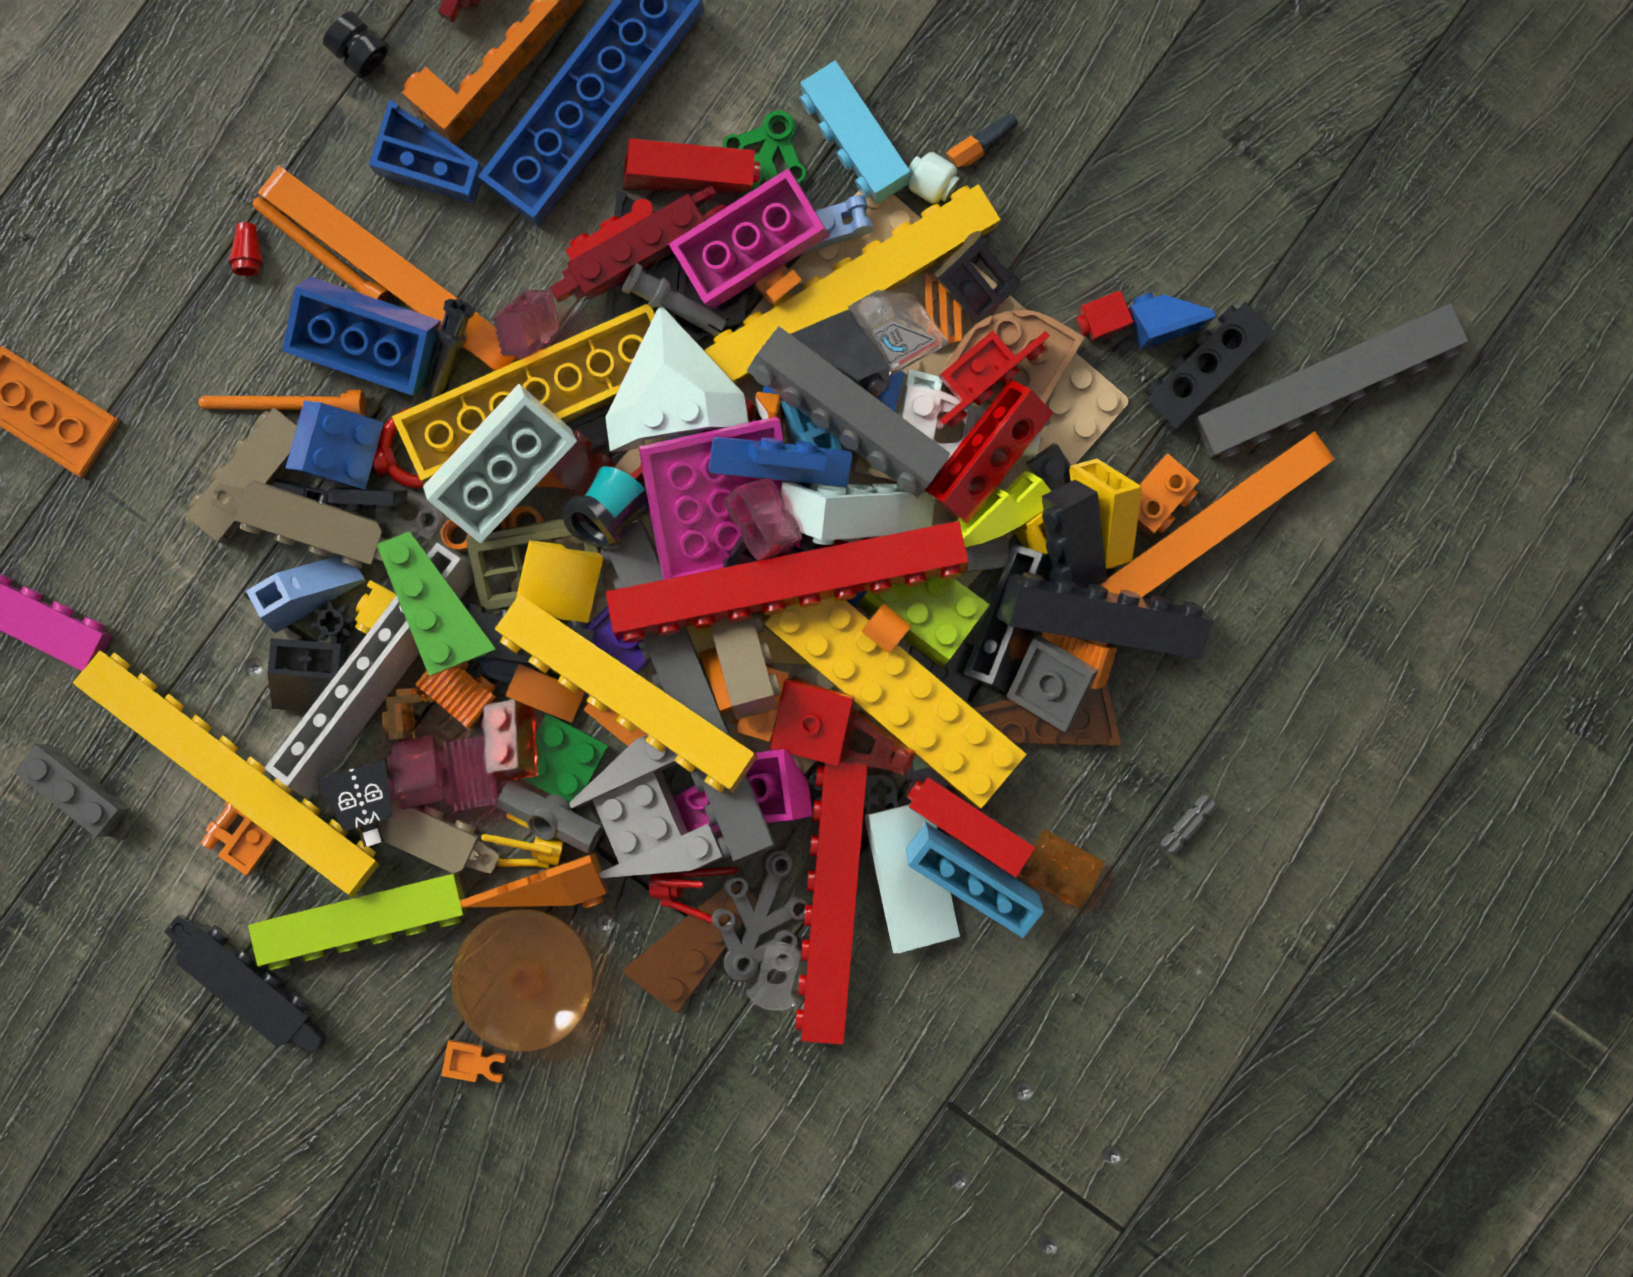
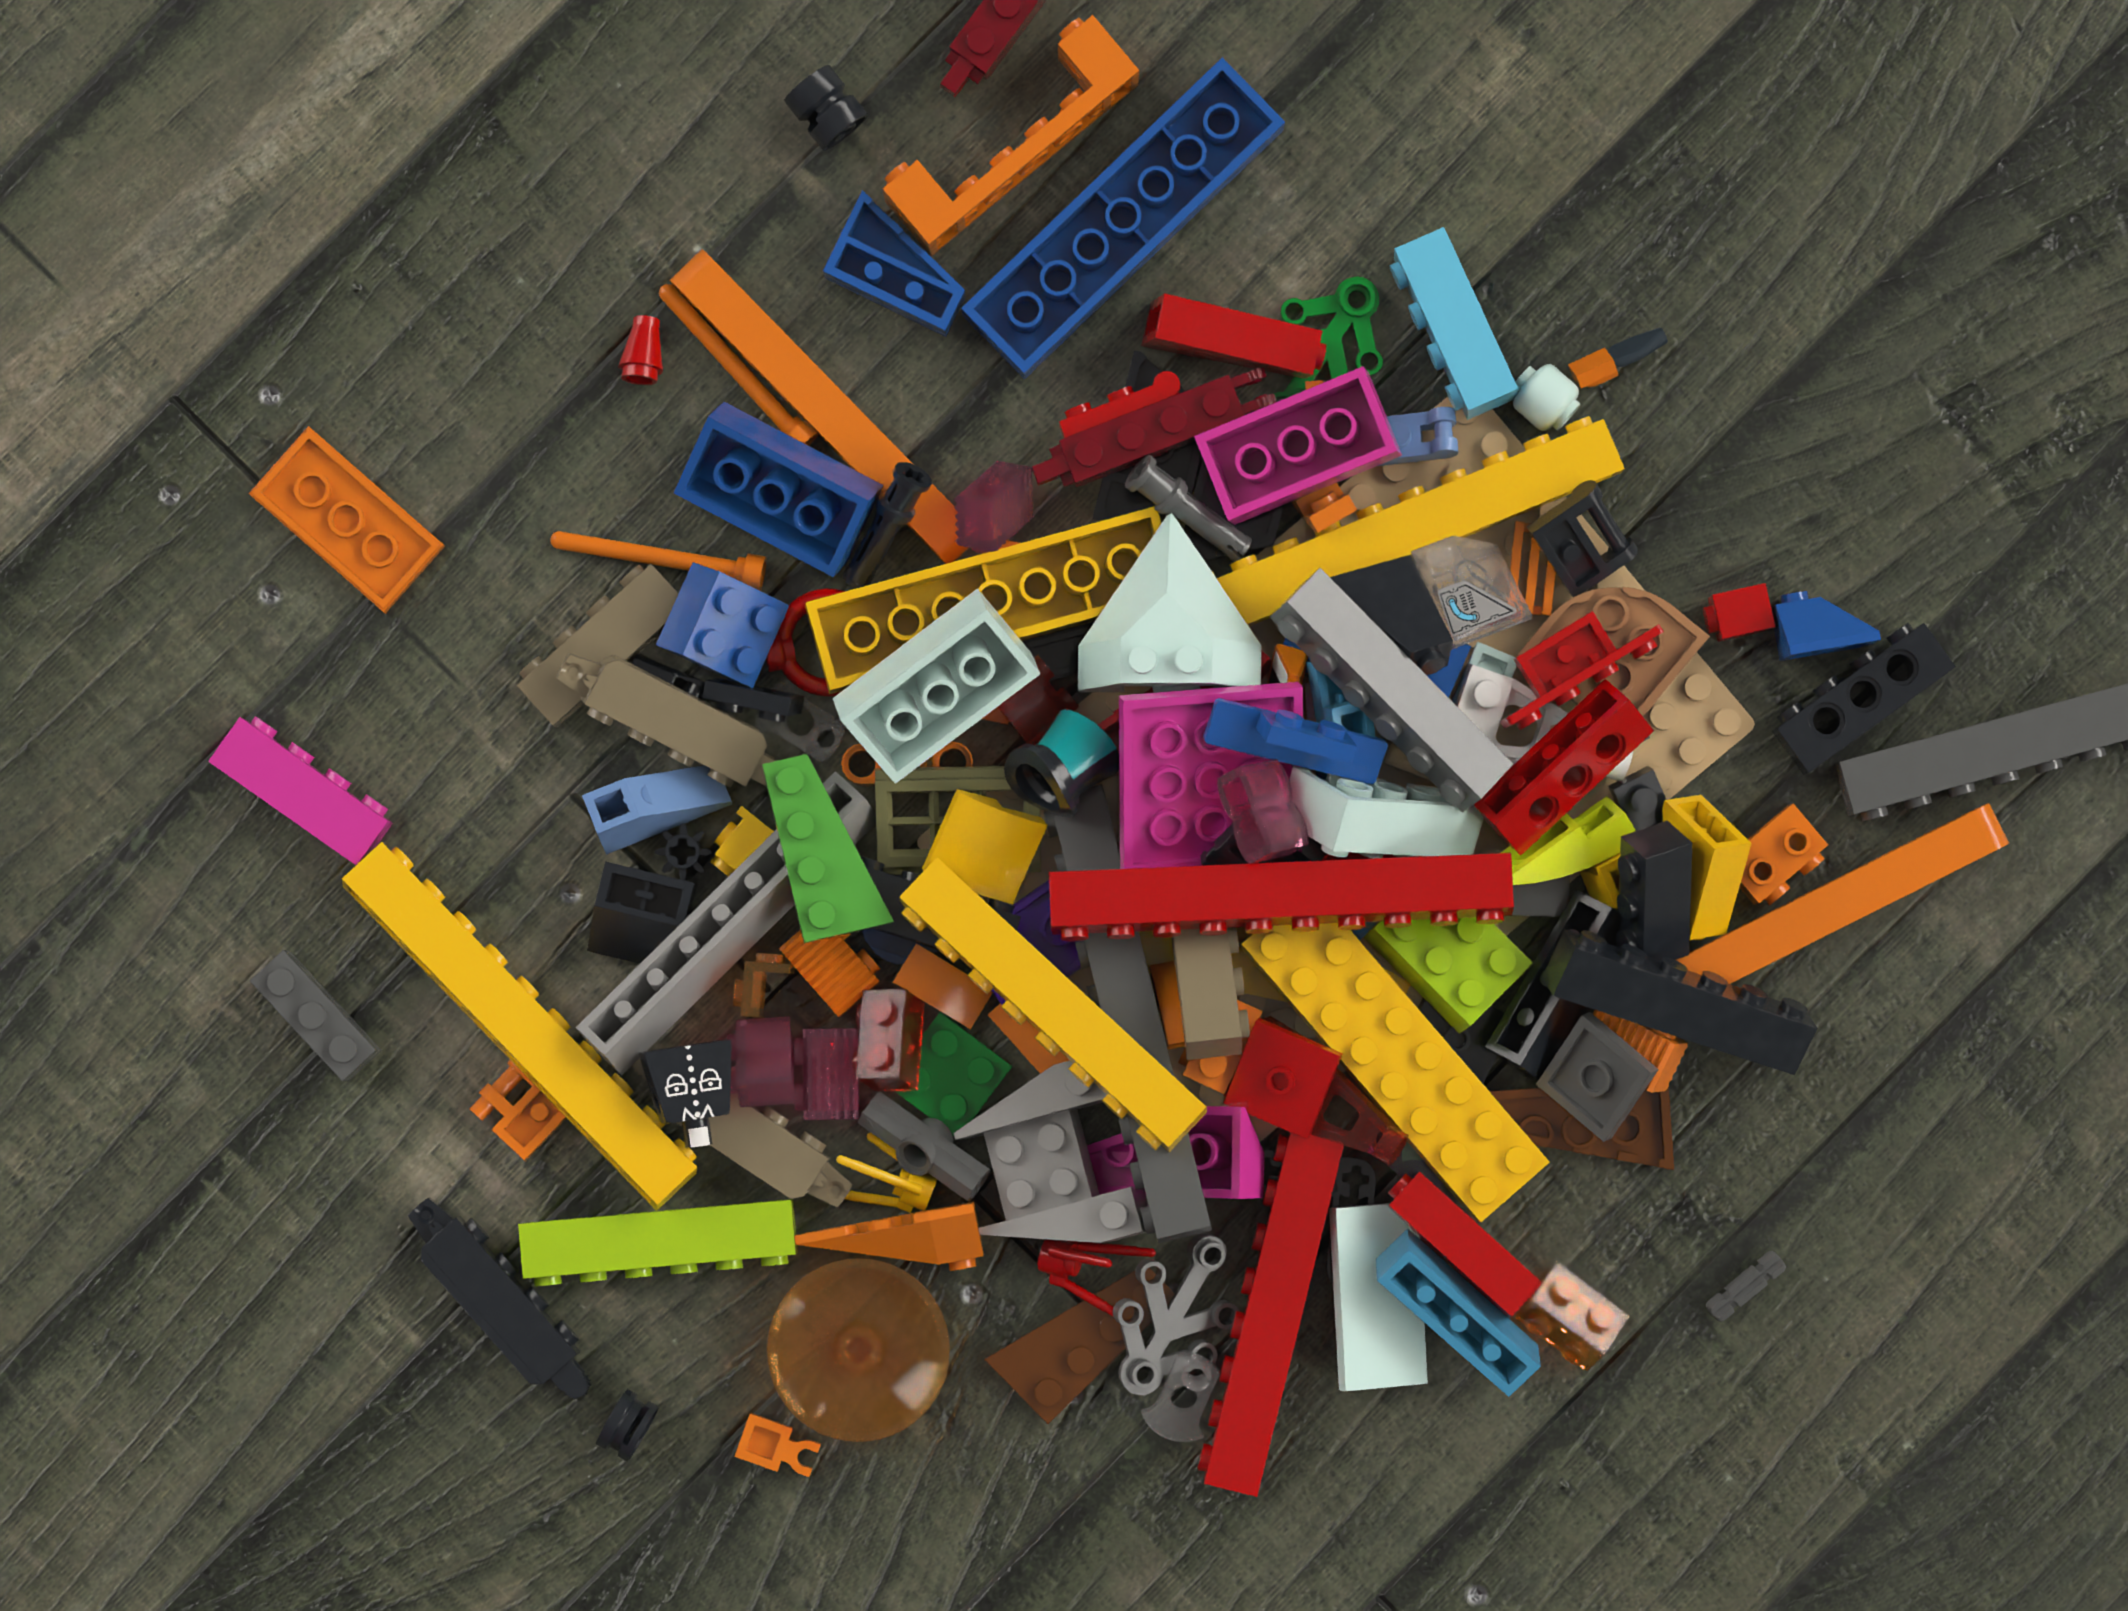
camera: 10 degrees right, 0 degrees up
orange brick [861,603,911,653] -> none
none -> black wheel [596,1388,659,1462]

